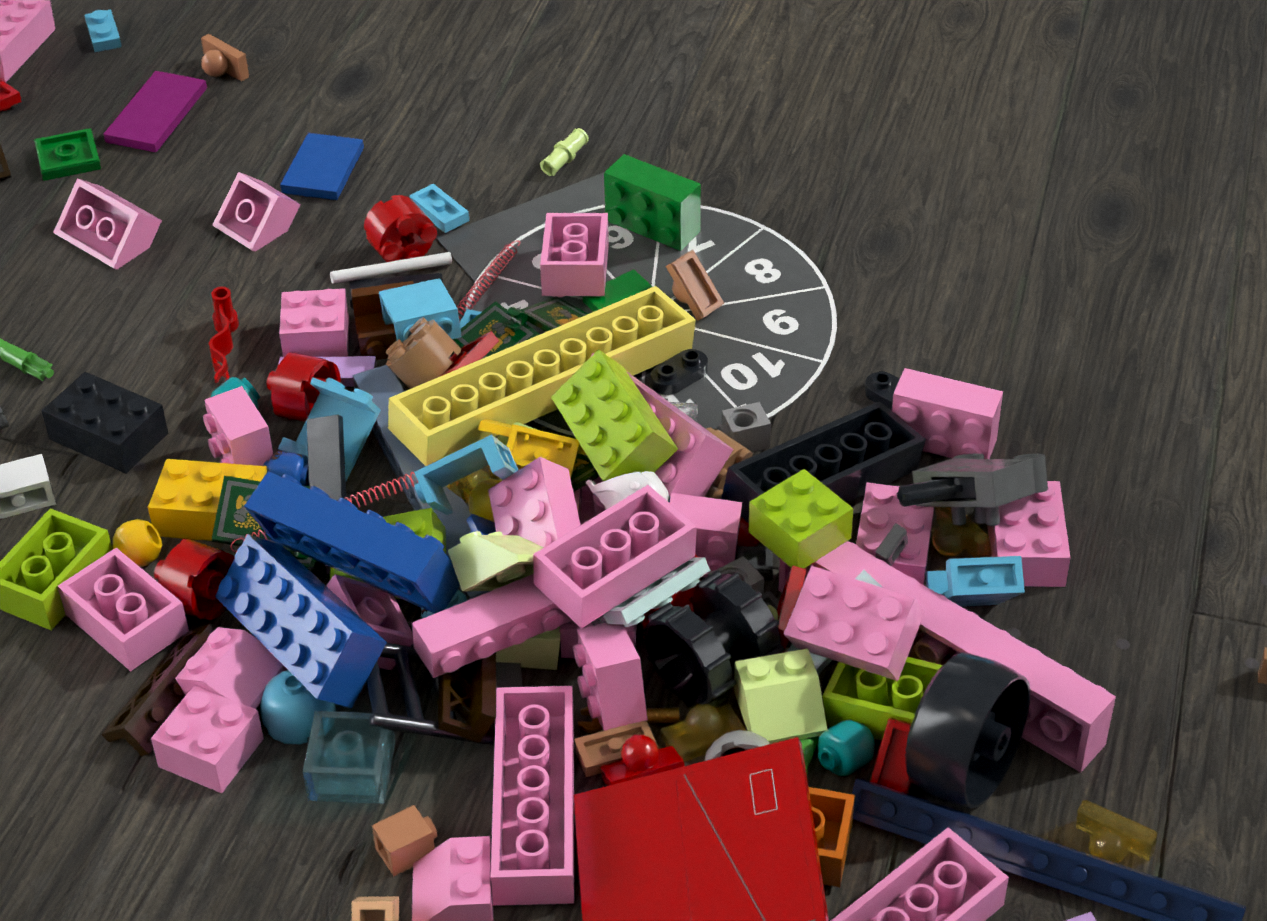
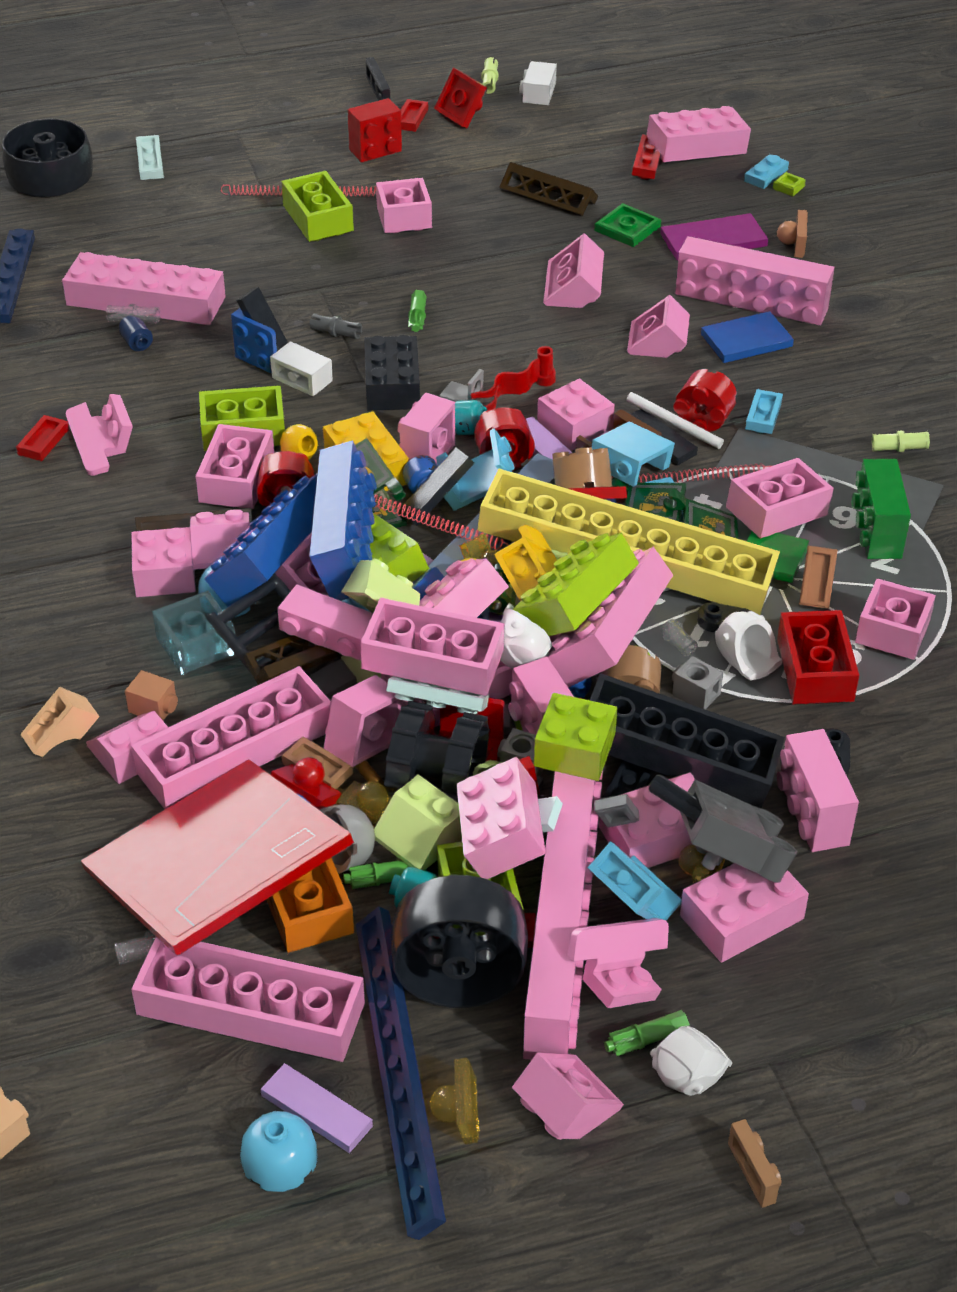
camera: 55 degrees right, 0 degrees up
medium azure panel [414,435,518,515] -> none
none -> light grey bracket [440,369,484,402]
none -> bright pink slope [512,1052,624,1140]
none -> bright pink plate [567,918,669,1008]
none -> bright green piece [604,1010,690,1056]
none -> white helmet [650,1026,732,1096]
none -> bright pink brick [675,236,835,326]
none -> white helmet [715,611,782,681]
none -> lime tile [773,172,806,197]
none -> red brick [777,610,860,704]
none -> bright pink brick [855,579,936,660]

